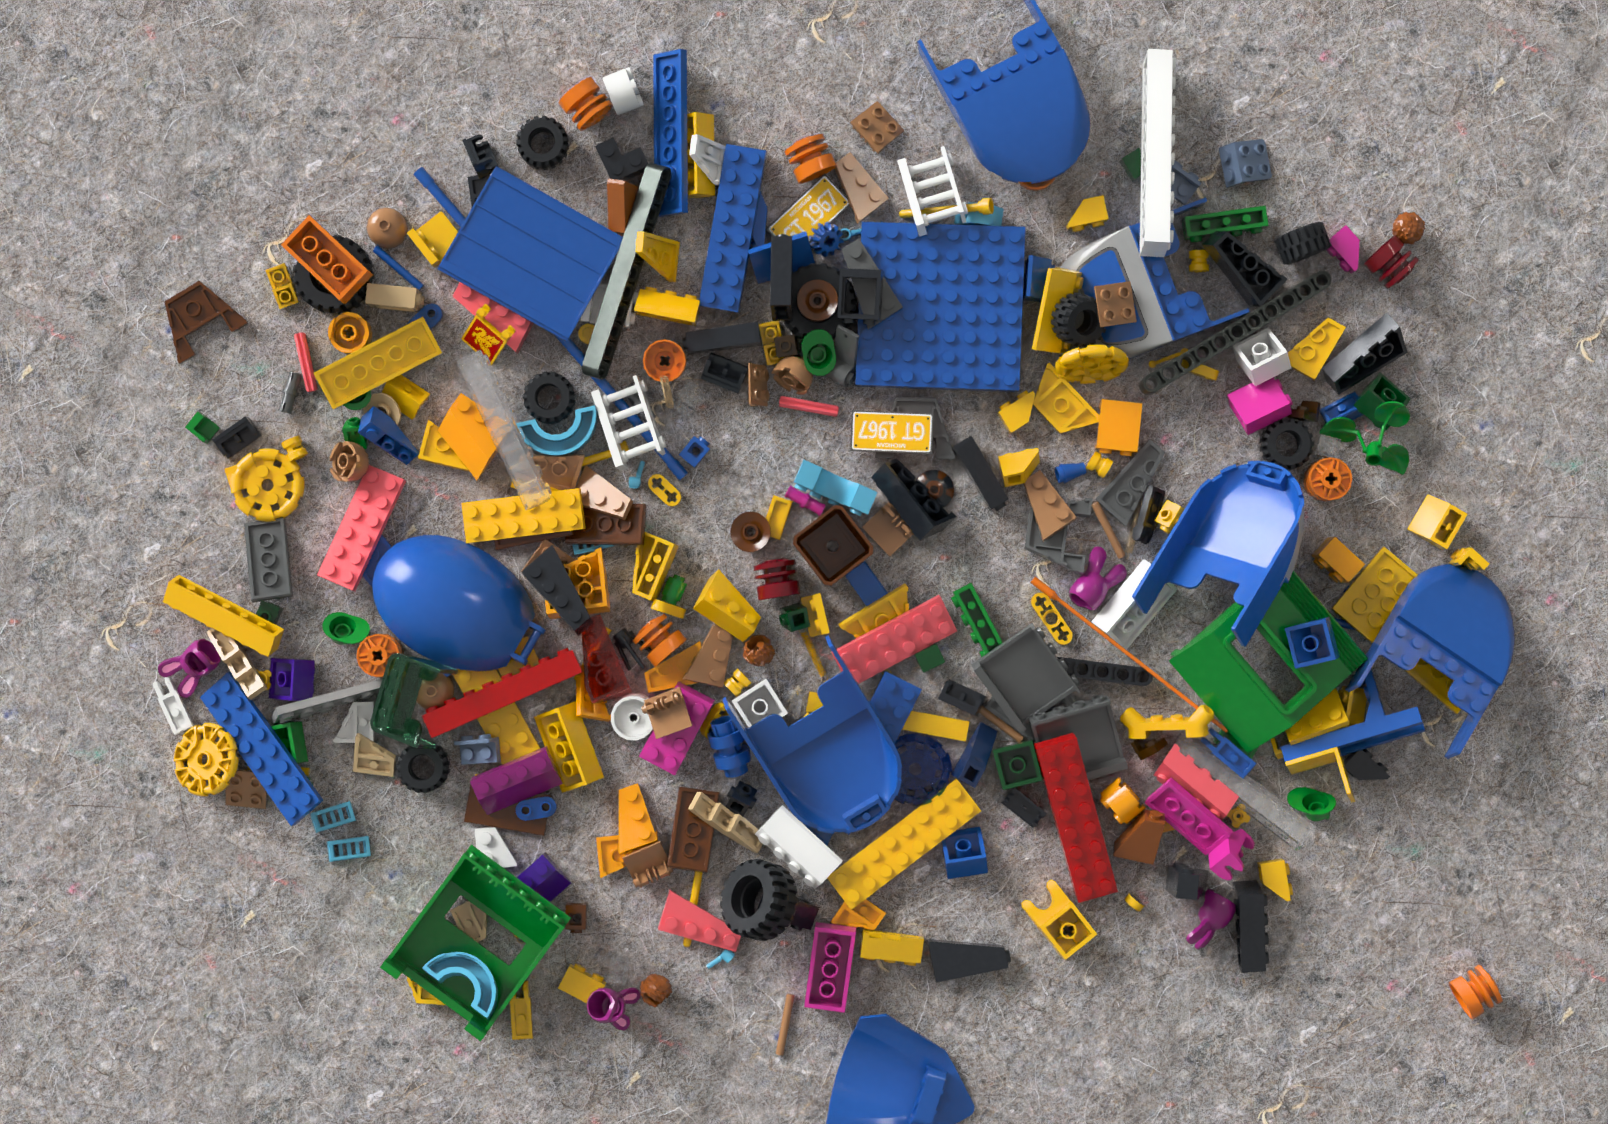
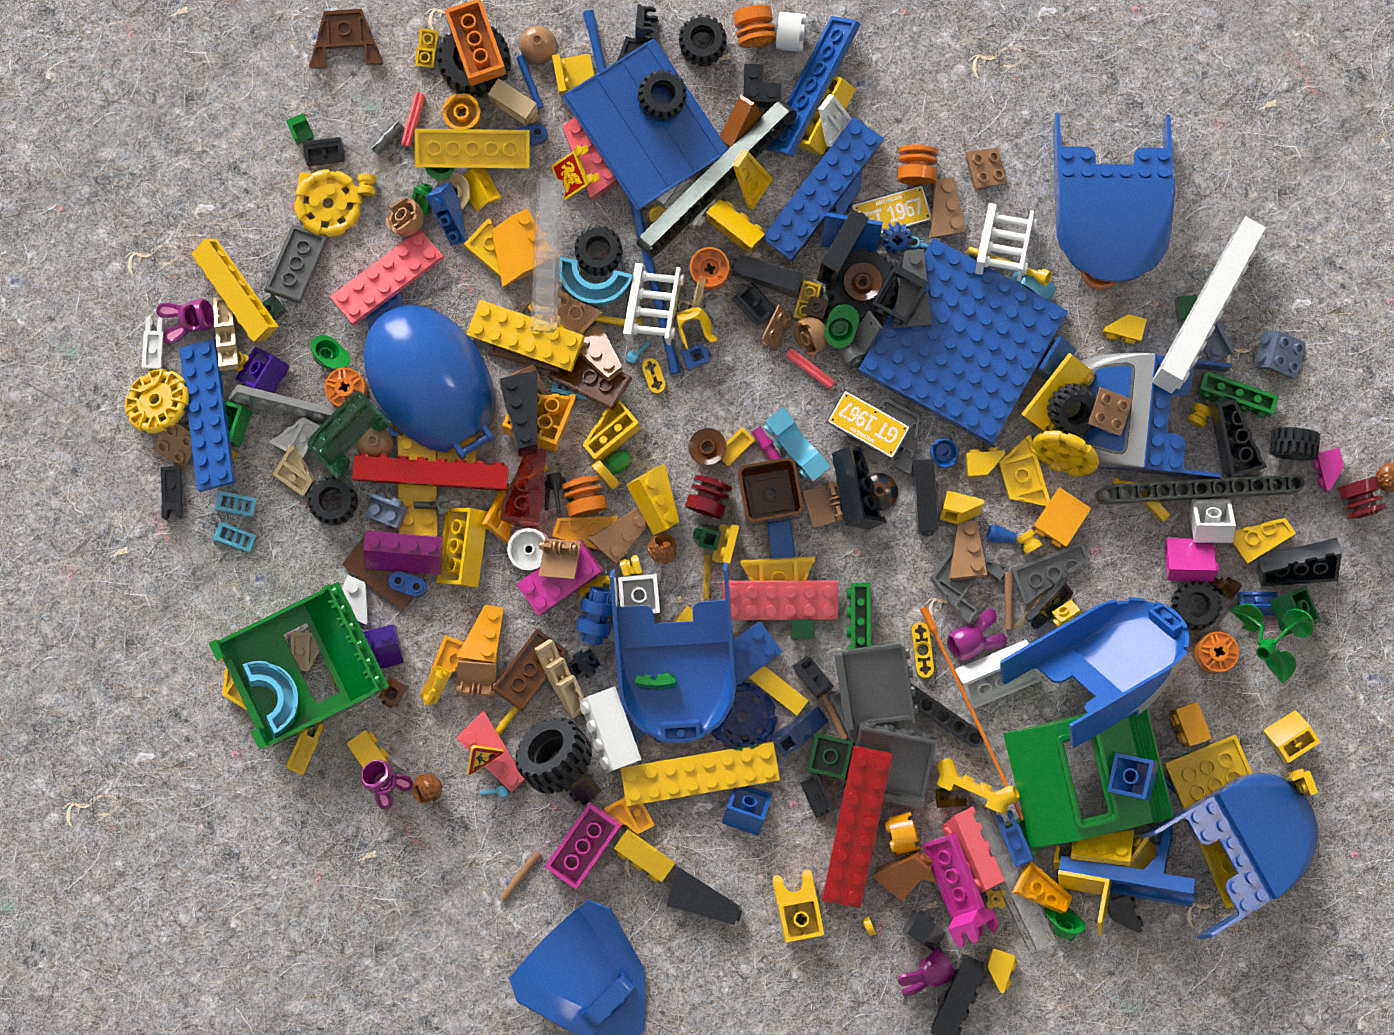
camera: 30 degrees right, 5 degrees down
none -> black plate [161,466,183,520]
none -> pearl dark grey bar [414,496,450,516]
none -> yellow hinge [419,664,452,706]
none -> piece [467,745,504,776]
none -> green slope [635,673,678,690]
none -> black tyre [637,69,687,122]
none -> yellow piece [676,307,718,350]
none -> blue hair [929,438,959,469]
none -> light orange wing [1012,861,1073,914]

